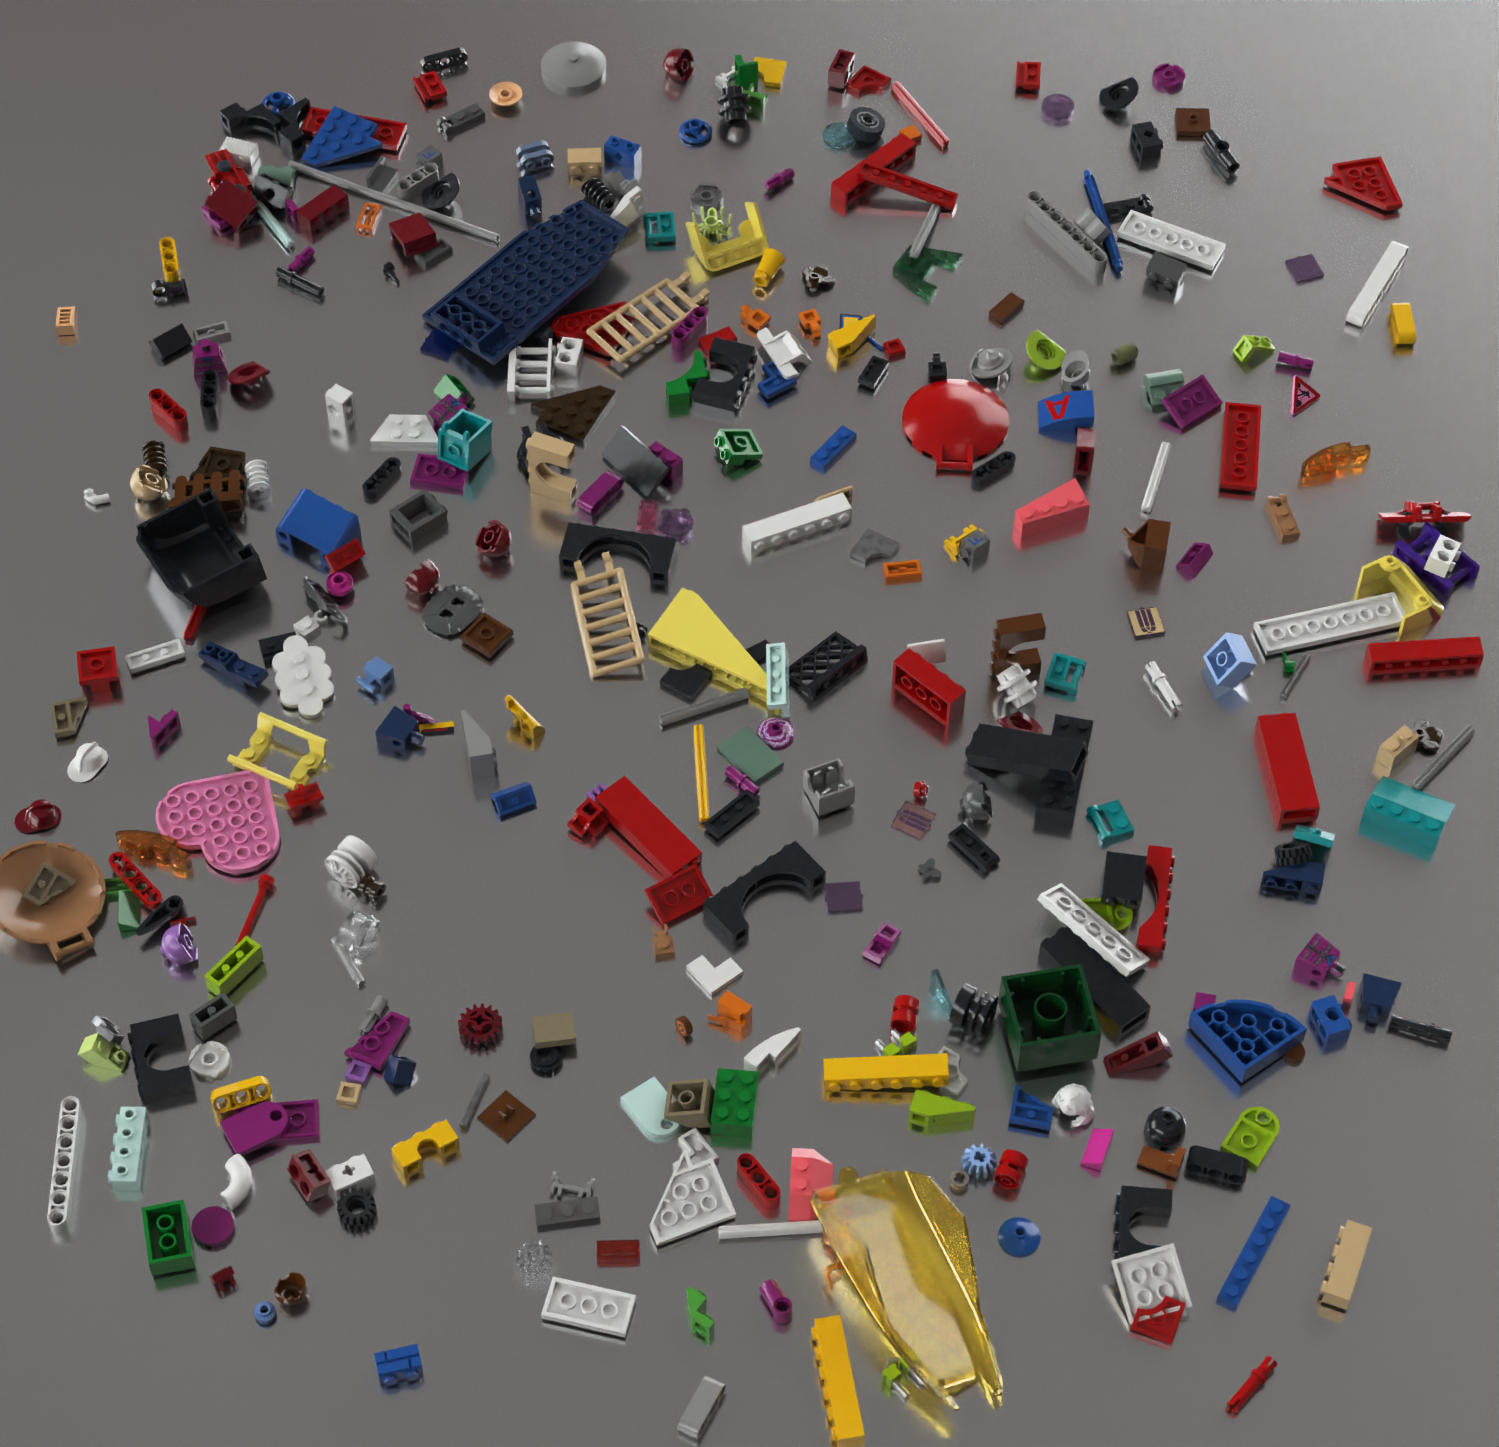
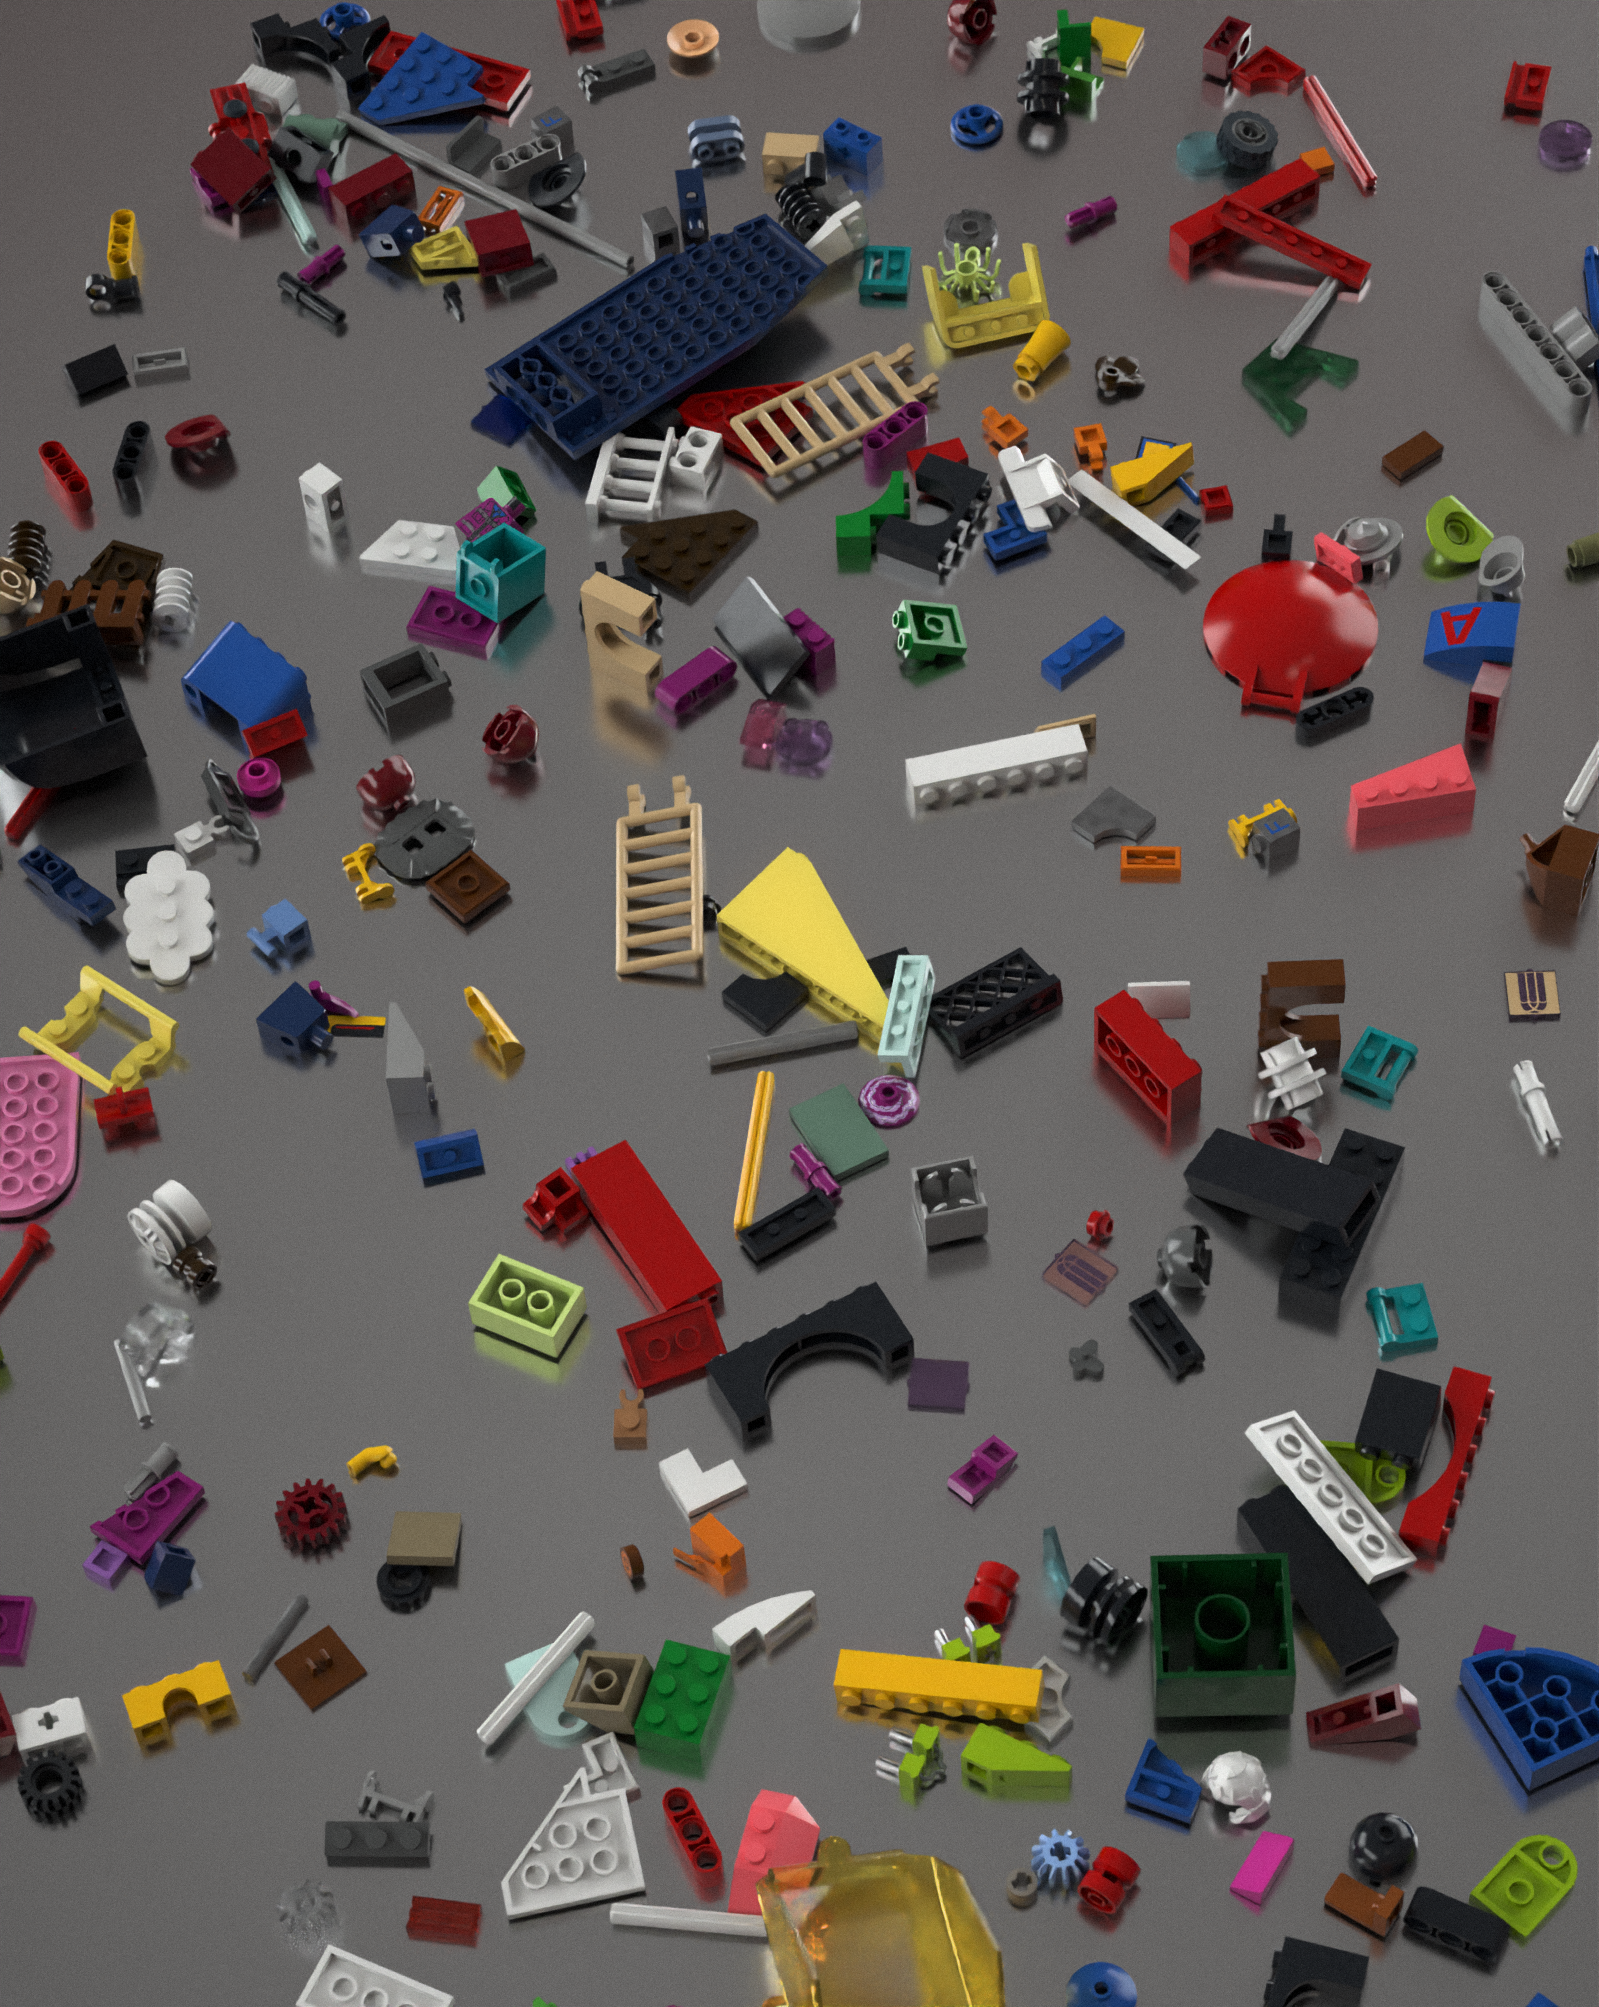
camera: 15 degrees right, 0 degrees up
magenta torso [192,339,228,378] -> none
tan tile [336,1081,362,1107] -> none
black beam [362,457,401,499] -> none
black arch [559,522,677,584] -> none
none -> yellow piece [342,843,394,904]
none -> yellow arm [346,1445,397,1476]
none -> dark blue torso [358,205,425,257]
none -> light yellow wing [409,226,478,270]
none -> yellowish green brick [468,1254,587,1358]
none -> white axle [477,1612,595,1745]
none -> flat silver brick [641,206,680,254]
none -> black piece [785,152,829,188]
none -> lime piece [875,1723,947,1794]
none -> white sticker [1065,469,1201,569]
none -> coral plate [1314,532,1363,584]

